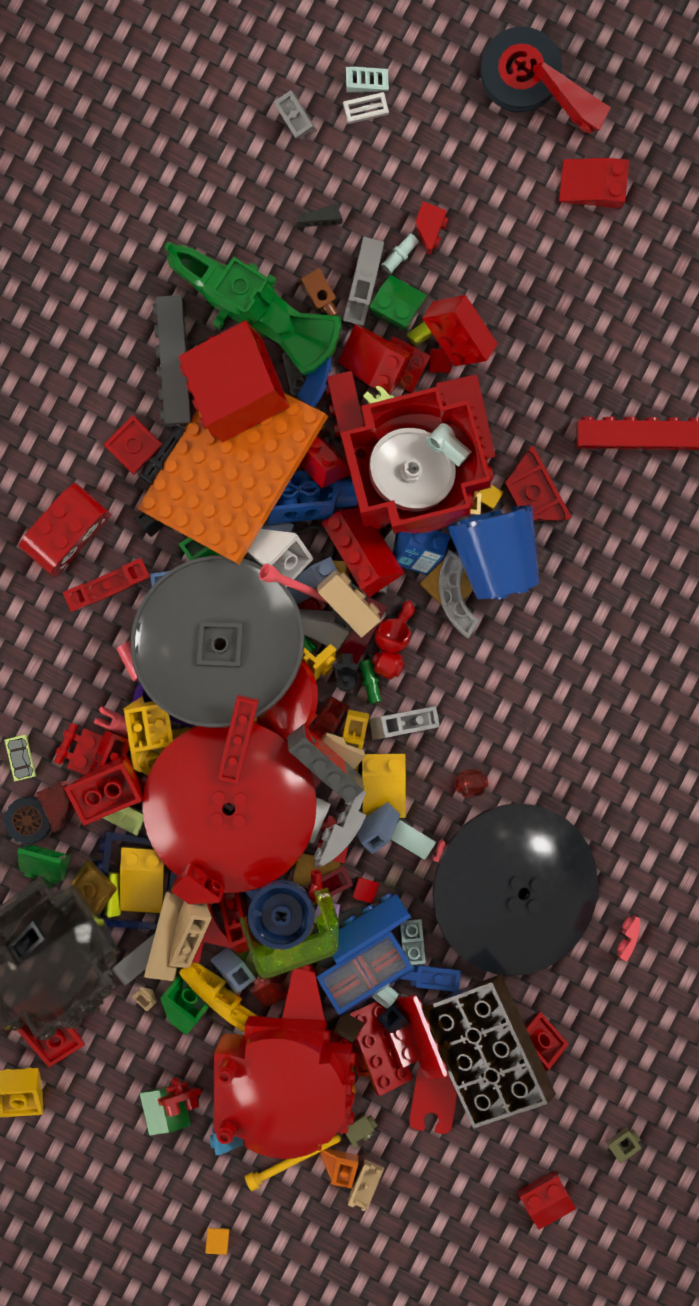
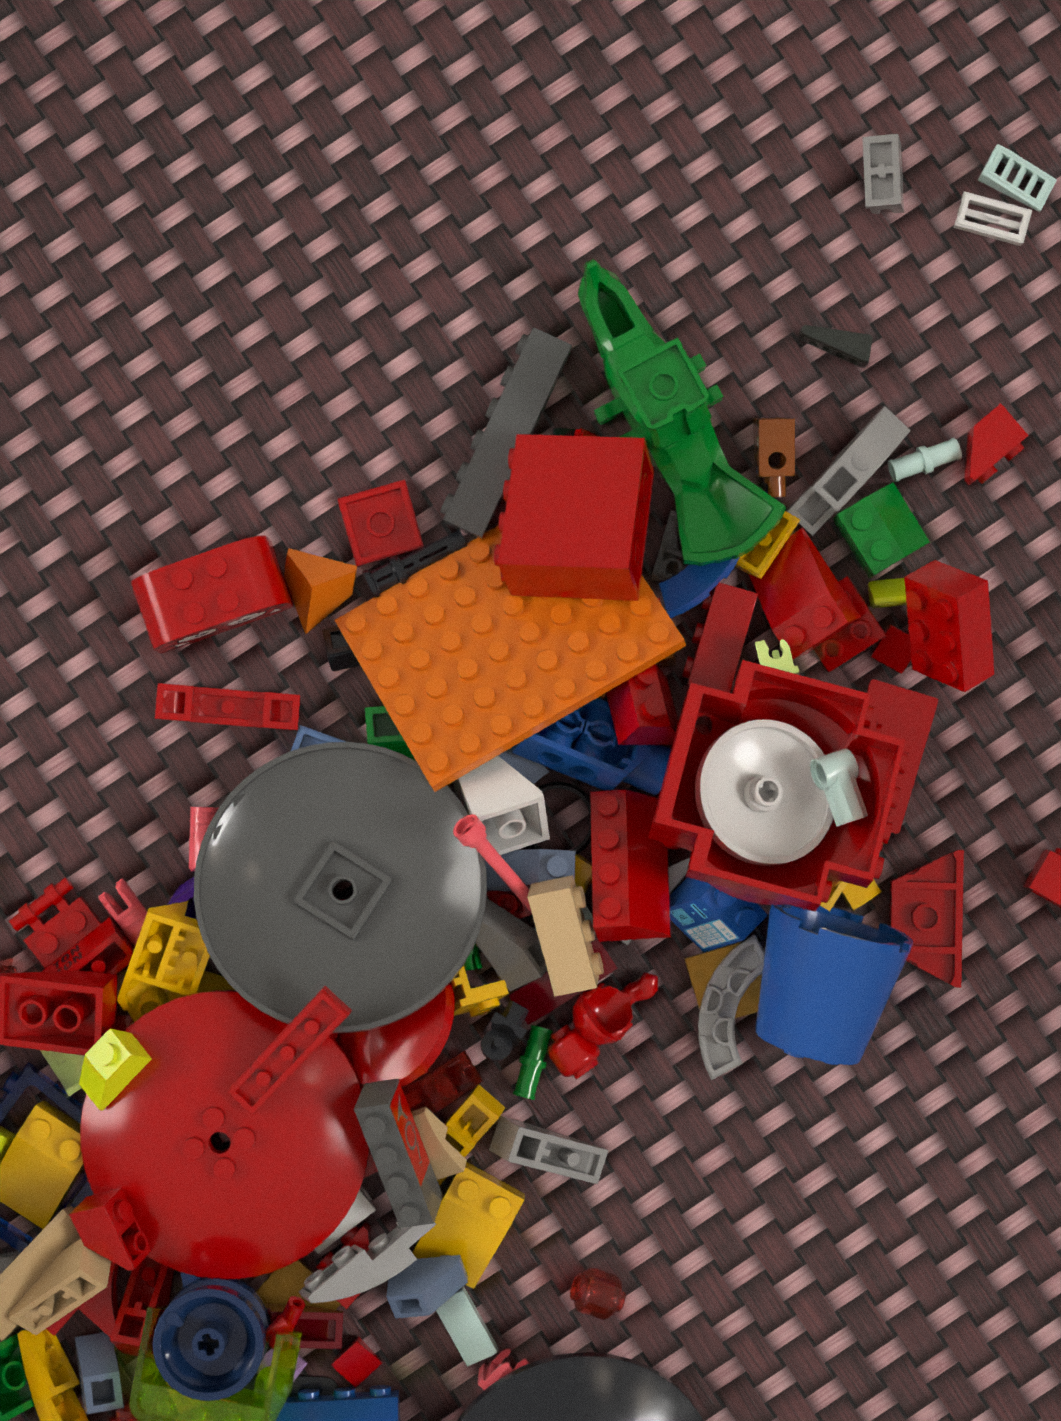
camera: 30 degrees right, 0 degrees up
none -> neon yellow slope [79,1028,152,1111]
none -> orange slope [284,548,357,635]
none -> yellow slope [735,511,800,579]

